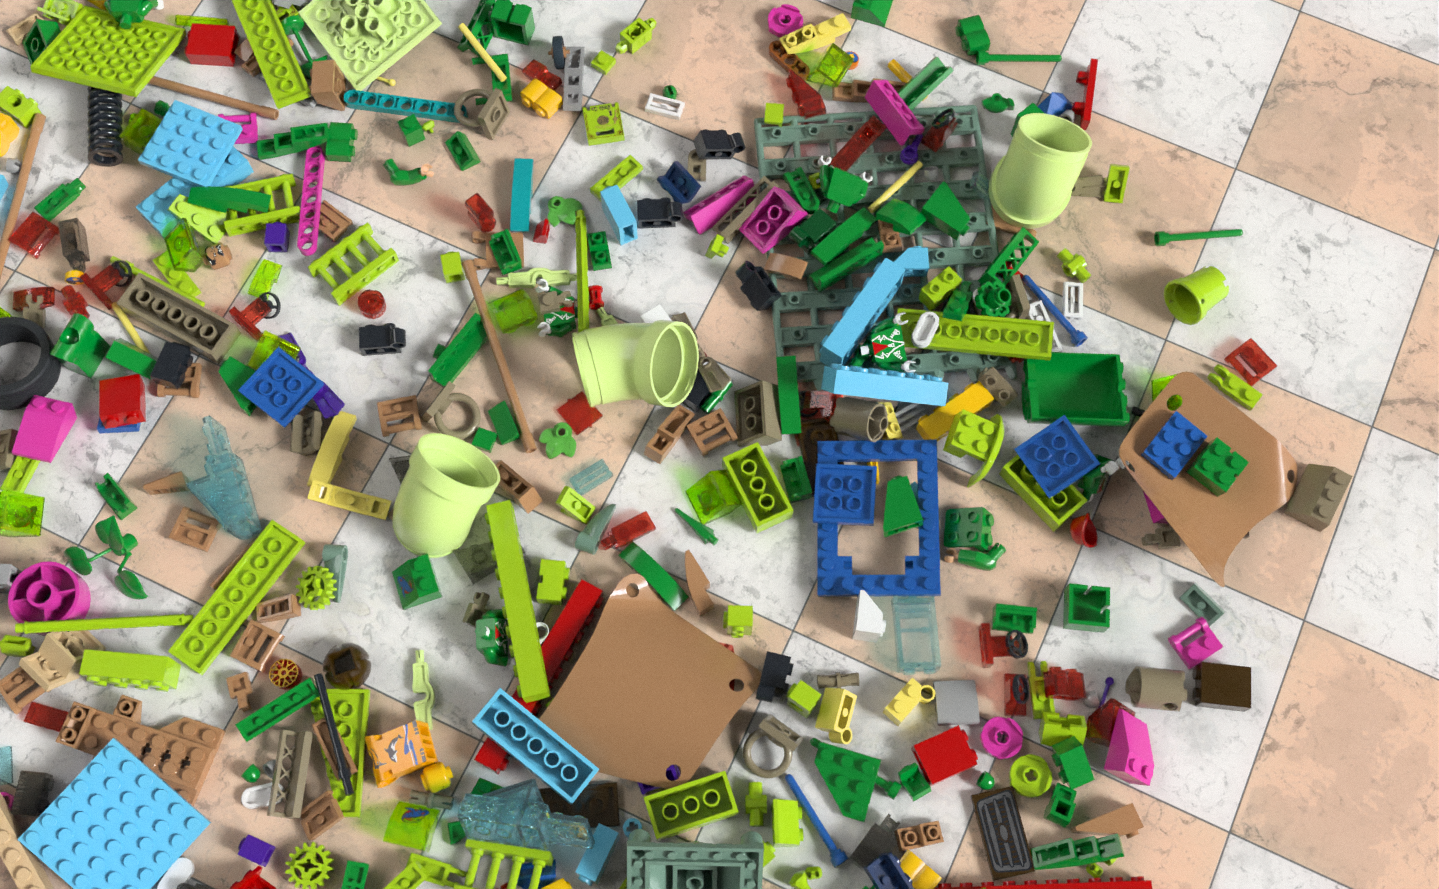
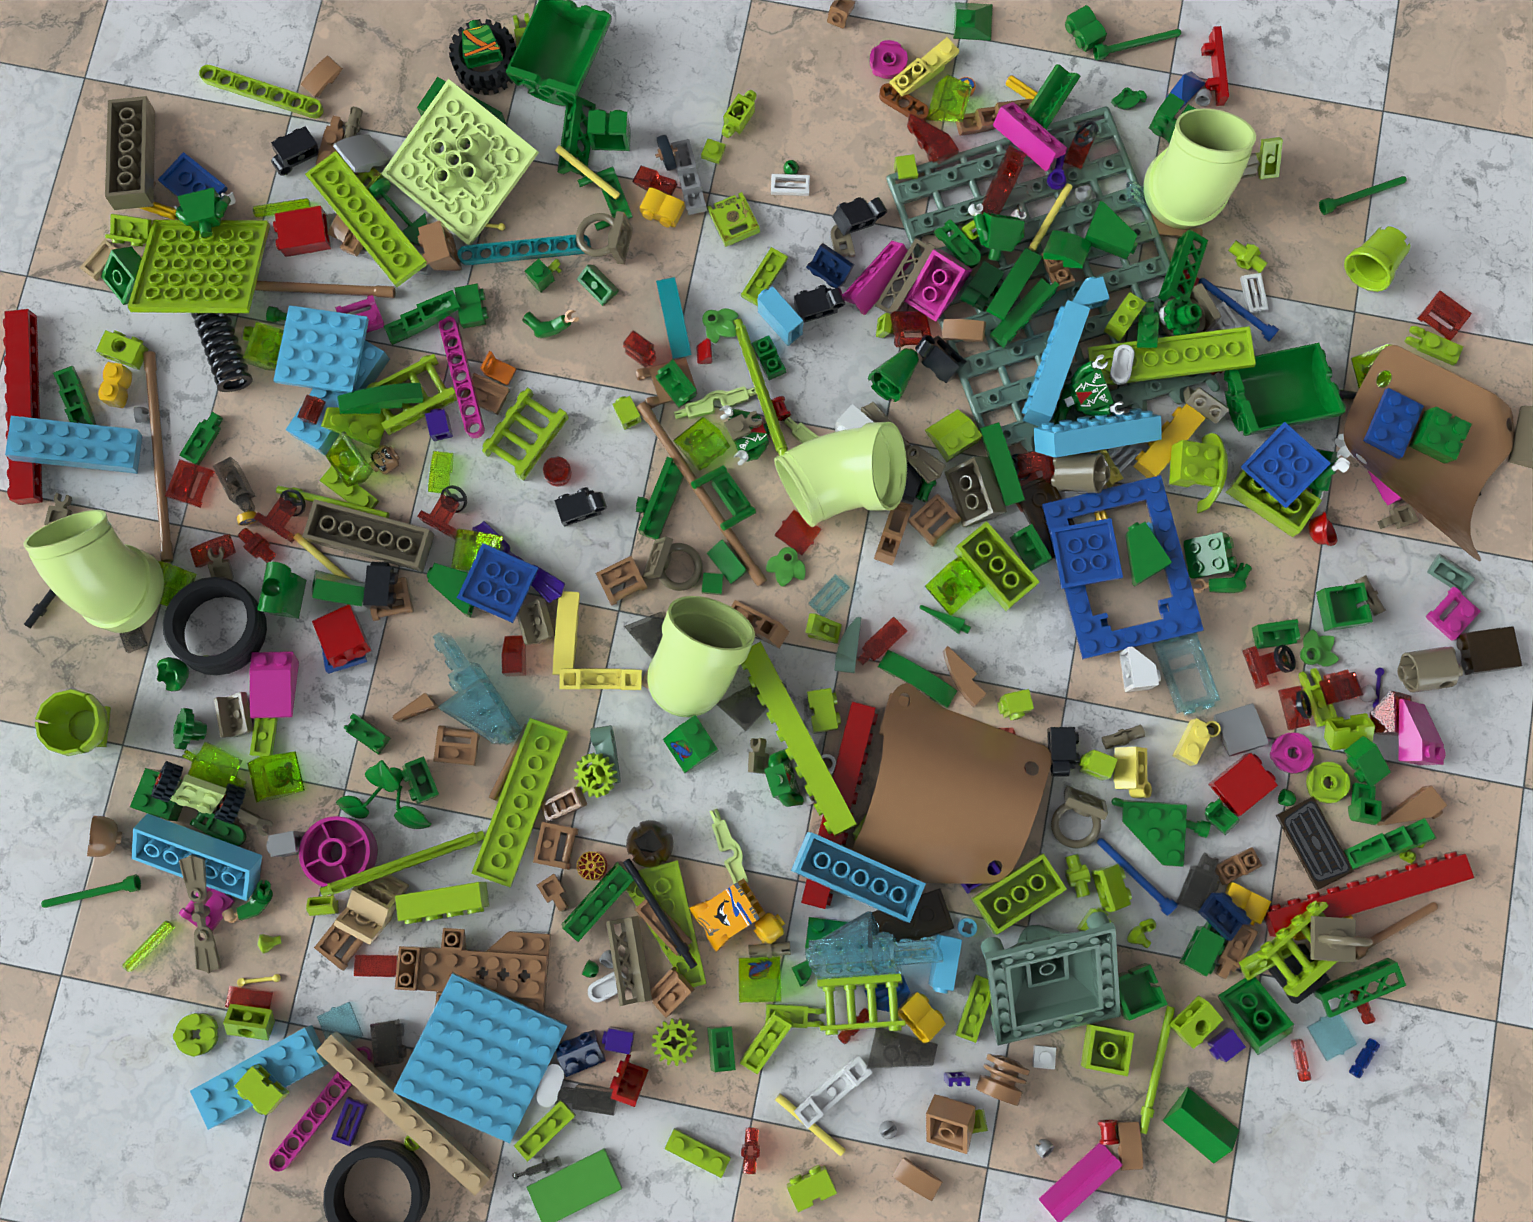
camera: 10 degrees left, 10 degrees up
none -> clear red piece [297,395,326,425]
none -> green brick [401,756,439,805]
none -> orange bracket [480,351,517,386]
none -> clear red slope [502,635,526,676]
none -> dark blue bracket [556,1030,606,1077]
none -> green plate [691,465,756,531]
none -> green cone [868,348,919,402]
none -> clear red plate [890,311,932,347]
none -> lime slope [925,409,982,462]
none -> bright green plate [1300,629,1339,667]
none -> dark tan pin [1354,575,1386,616]

